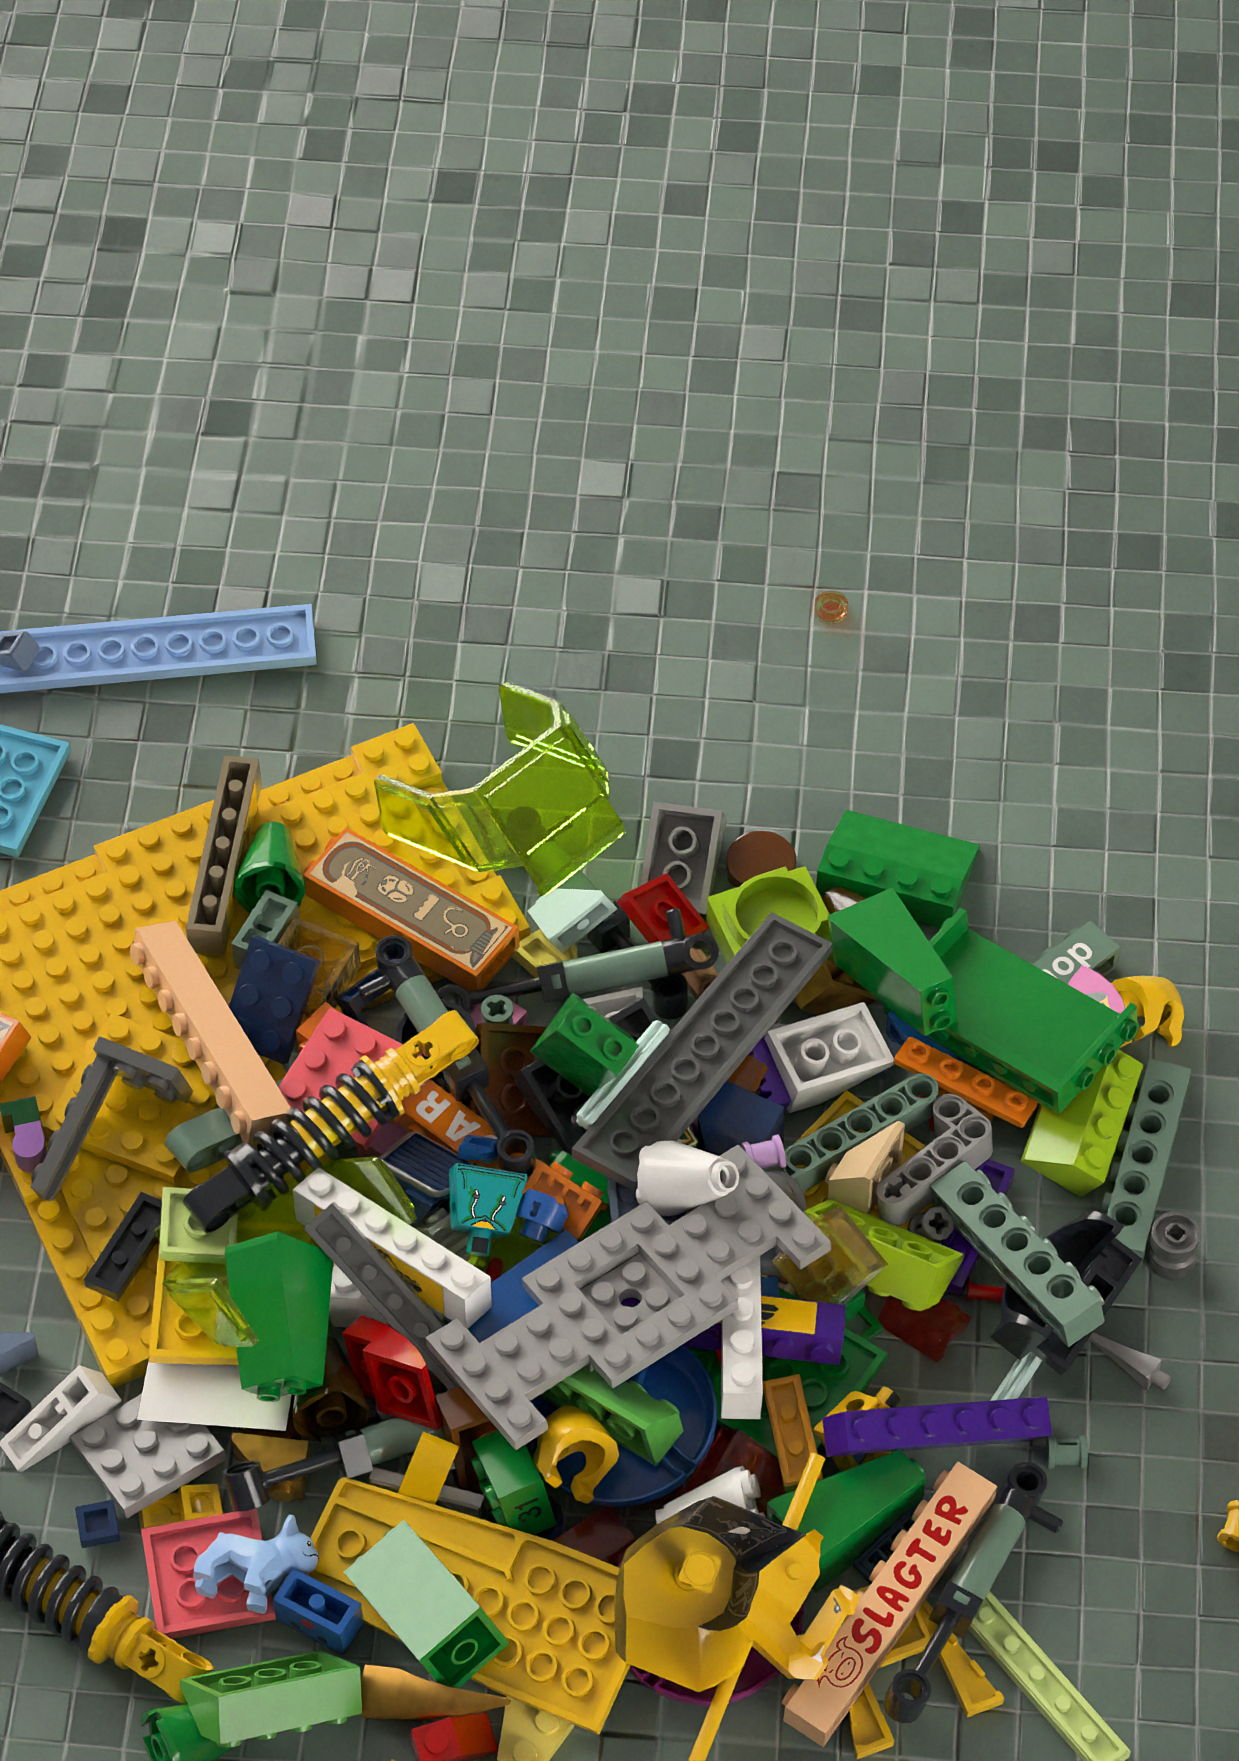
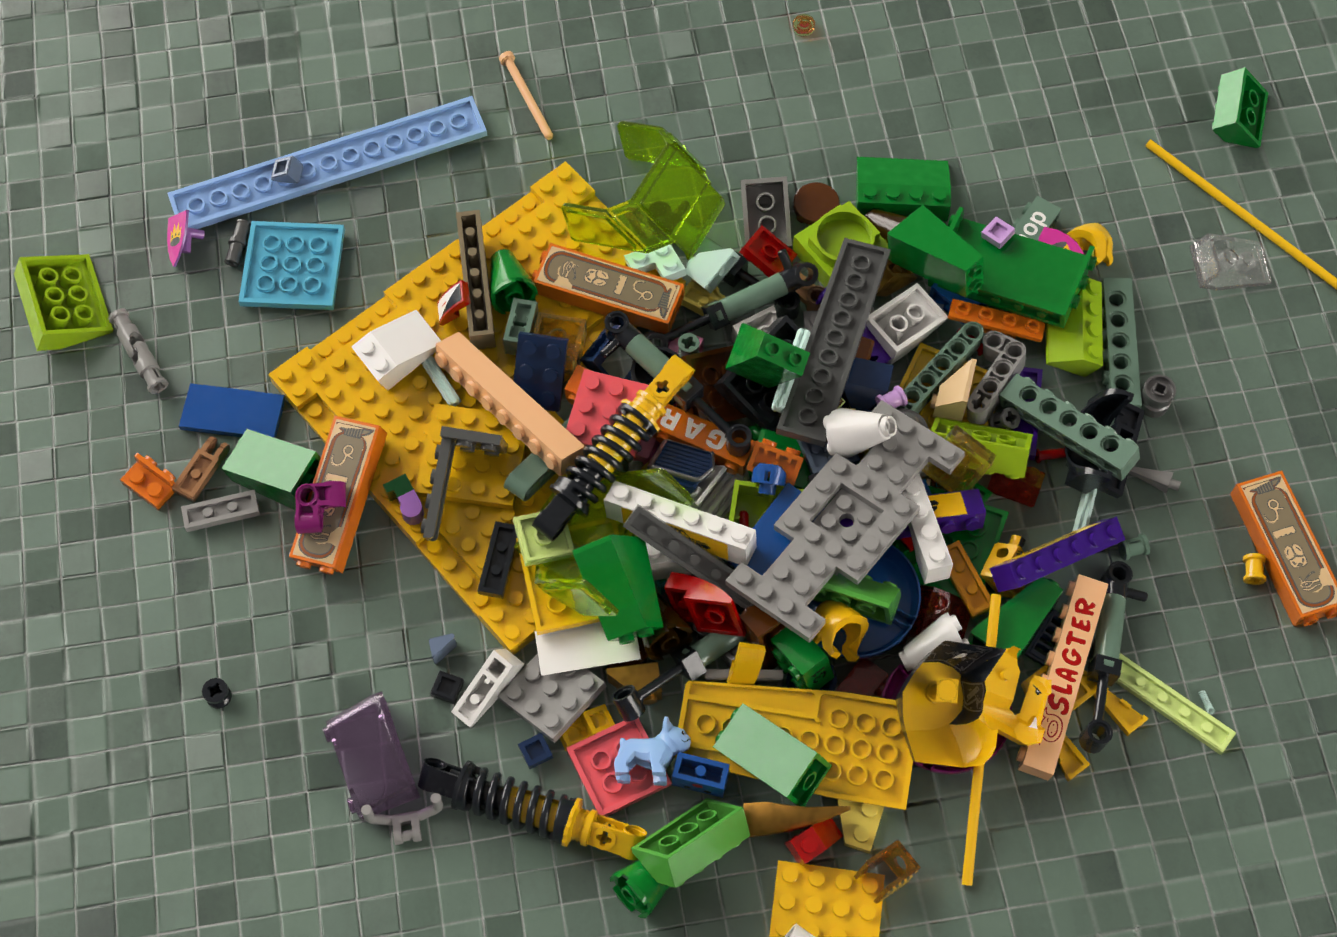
camera: 15 degrees left, 10 degrees up
teal torso [449,1163,527,1256] -> none
blue tile [457,1134,498,1160] -> none
none -> white slope [352,310,441,390]
none -> light aqua axle [421,355,461,406]
none -> slope [437,280,470,326]
none -> light nougat bar [499,51,553,140]
none -> light aqua plate [624,239,686,281]
none -> lavender plate [981,217,1015,249]
none -> light aqua leg [1198,691,1215,715]

